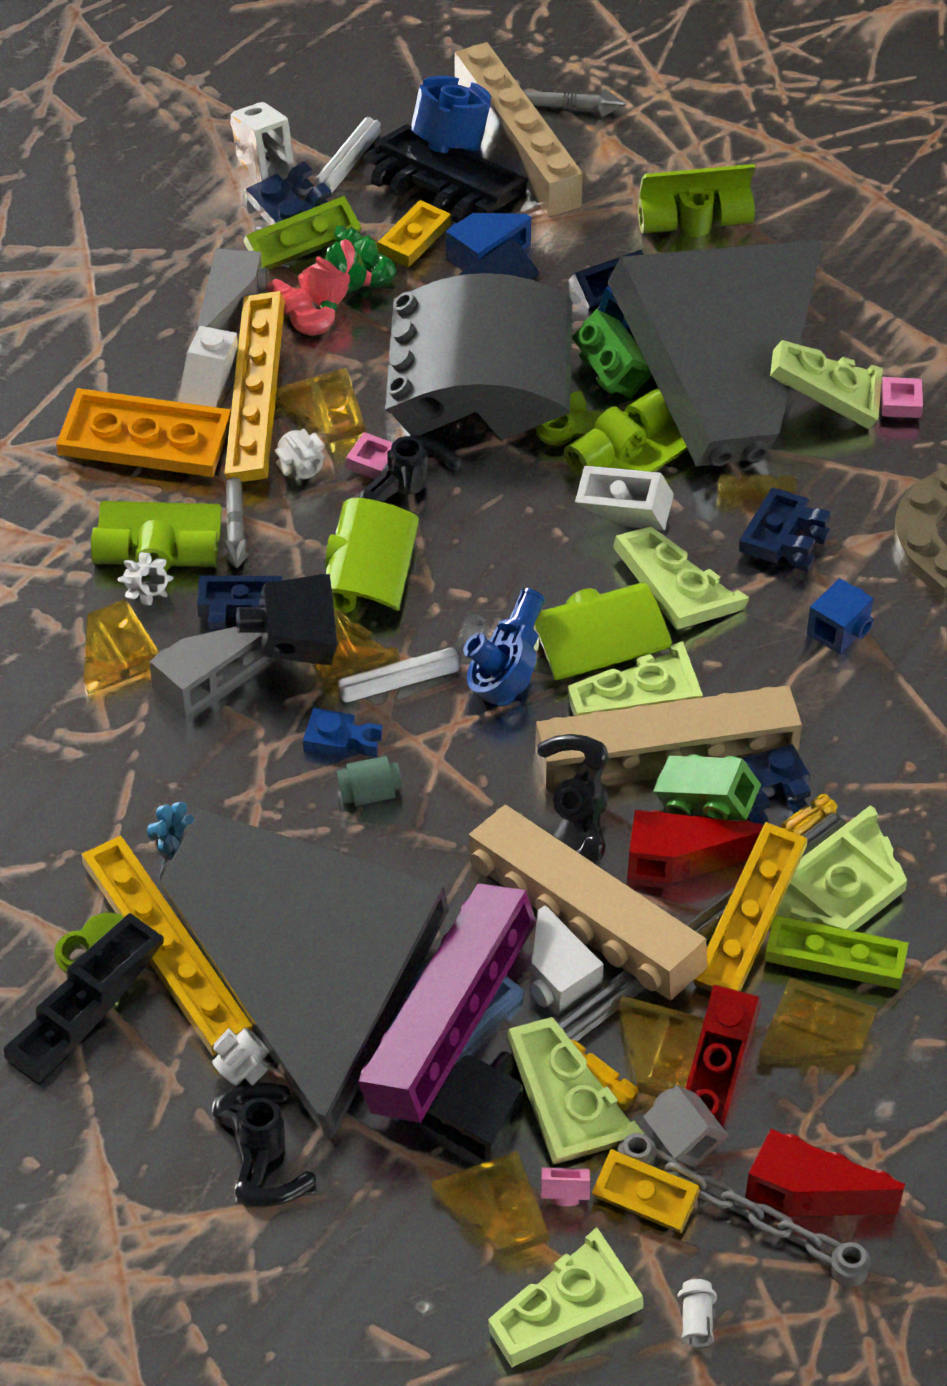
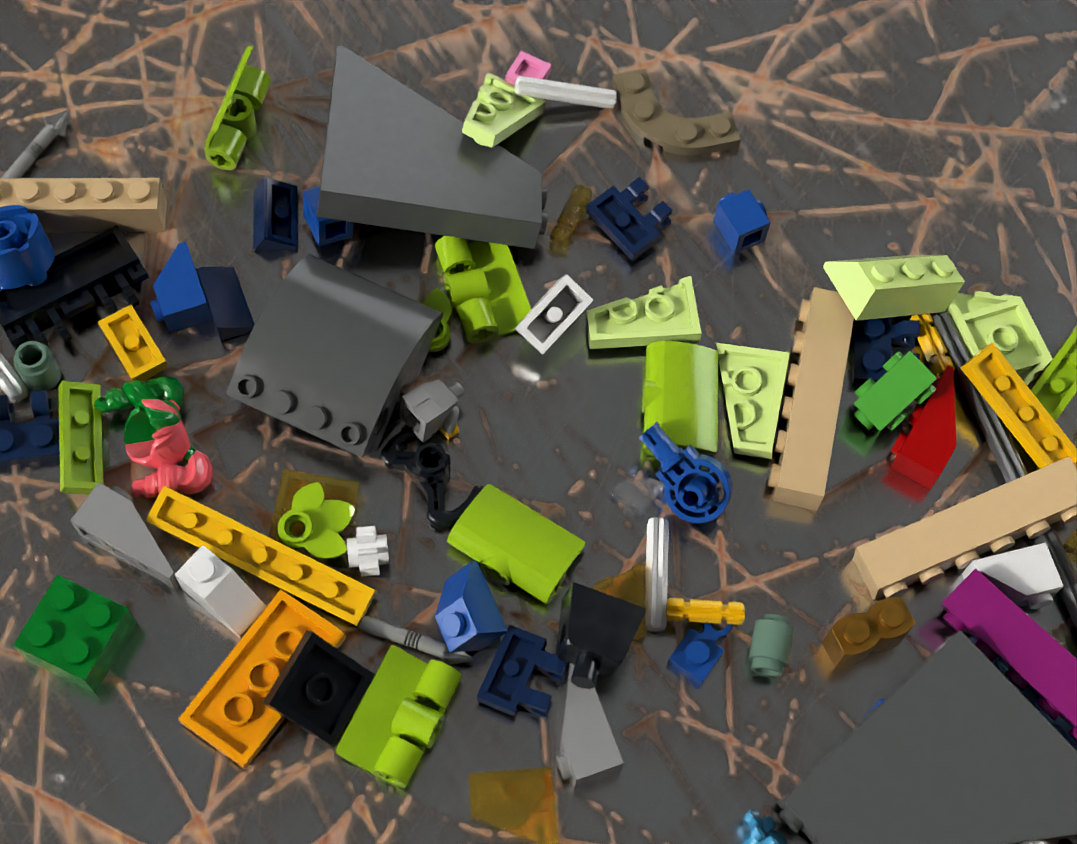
camera: 70 degrees left, 15 degrees up
white gear [118,552,173,605] -> none
bright pink plate [346,432,393,479] -> none
black piece [537,734,609,863] -> none
bright green brick [572,309,652,398] -> none
none -> sand green brick [13,341,61,391]
none -> green brick [13,575,137,694]
none -> black plate [262,631,375,746]
none -> lime plate [278,482,355,559]
none -> light grey piece [399,379,465,442]
none -> blue slope [435,561,508,653]
none -> white axle [515,76,616,109]
none -> yellow axle [666,598,745,625]
none -> pearl gold brick [822,597,916,668]
none -> yellowish green slope [823,255,965,321]

